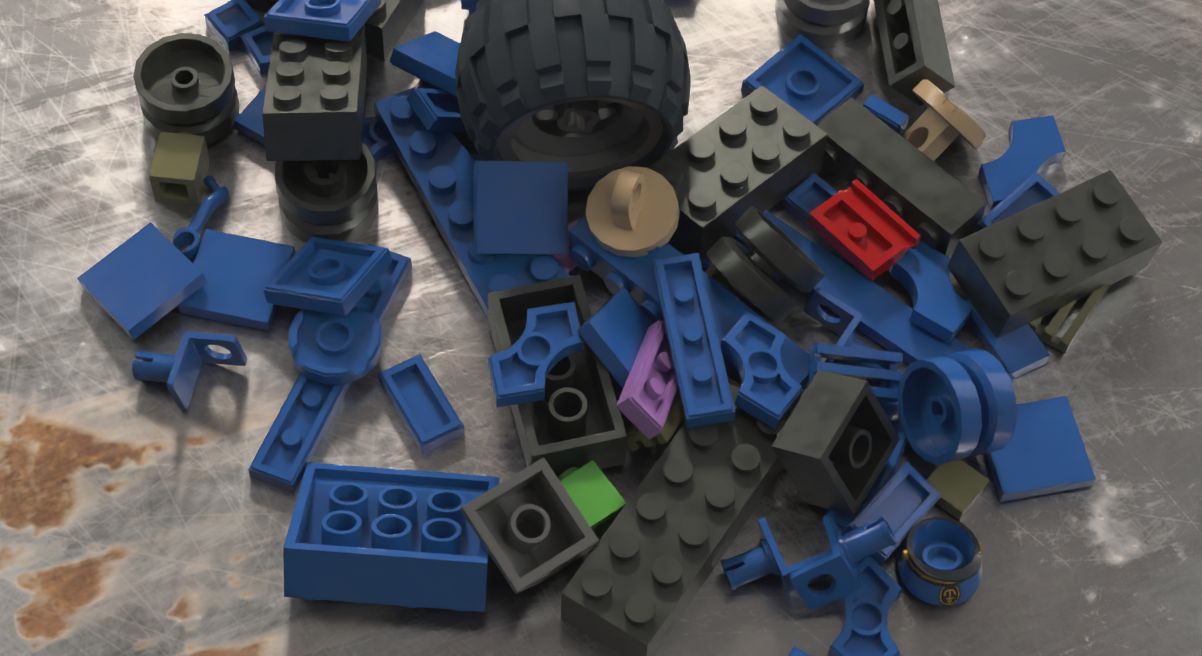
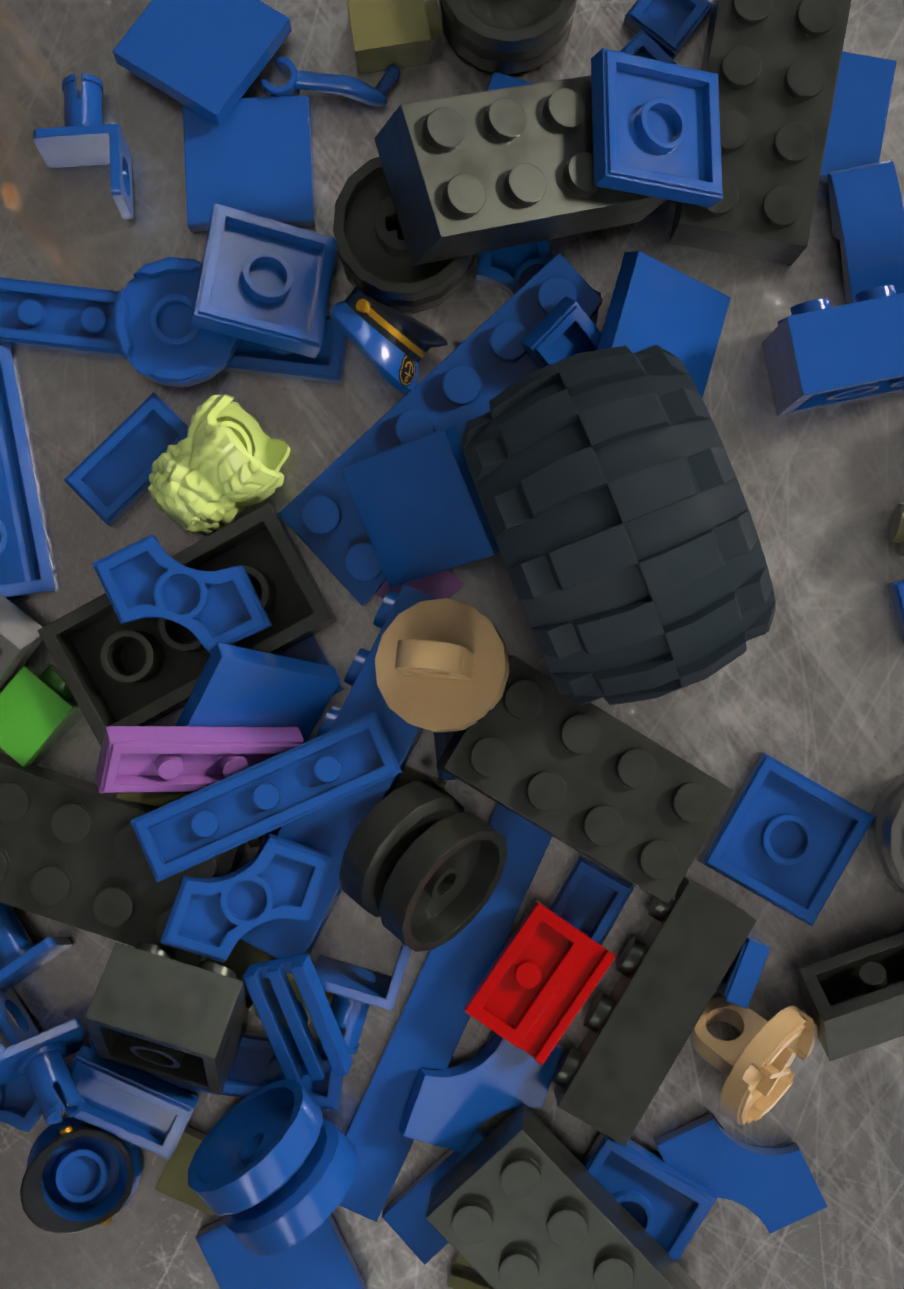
camera: 75 degrees right, 30 degrees up
none -> yellowish green hair [148,394,291,535]
none -> piece [330,286,448,393]

